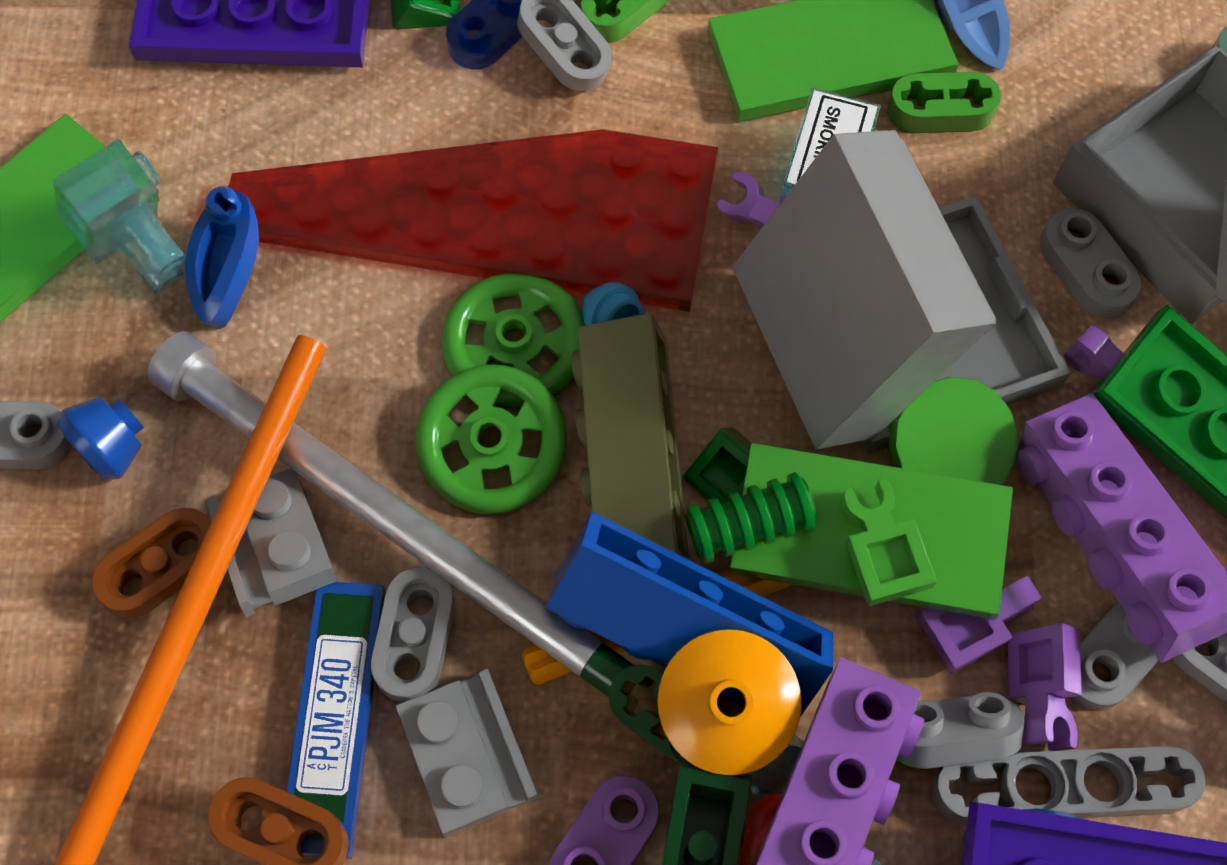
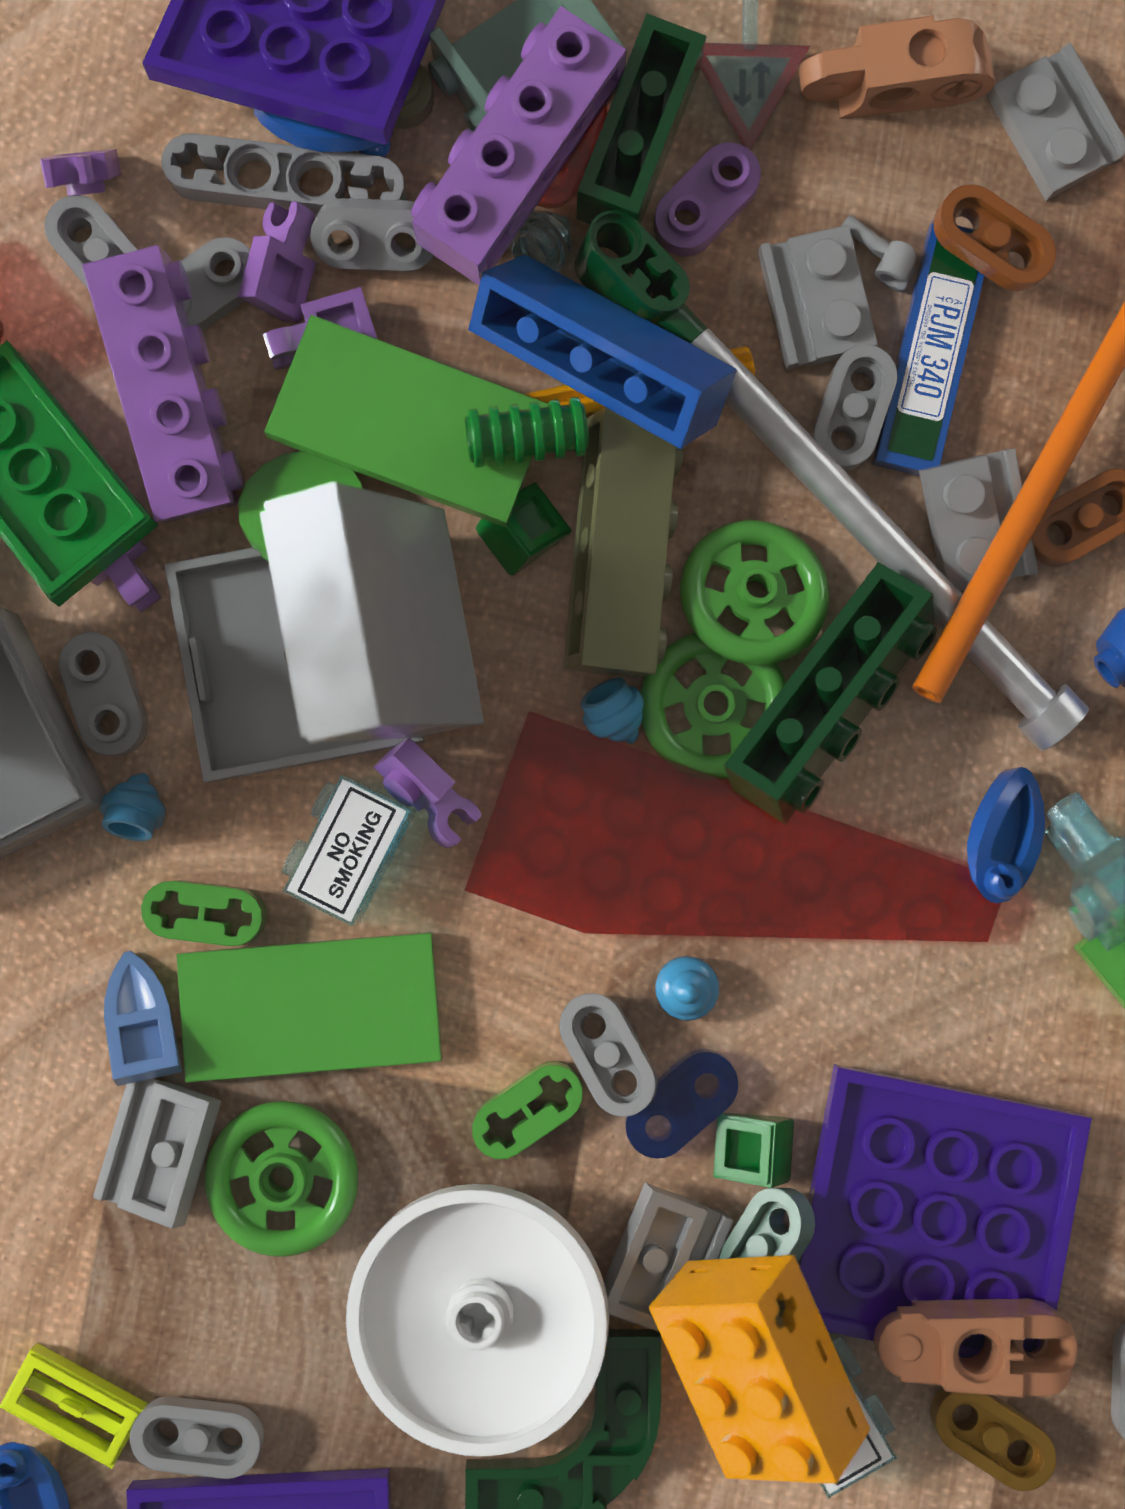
camera: 170 degrees left, 20 degrees up
light orange dish [658,630,801,775] -> none
bright green plate [841,477,937,607] -> none
none -> dark azure plate [100,773,166,841]
none -> dark azure plate [655,956,719,1021]
none -> dark green brick [724,562,937,825]
none -> light grey hand [842,214,916,291]

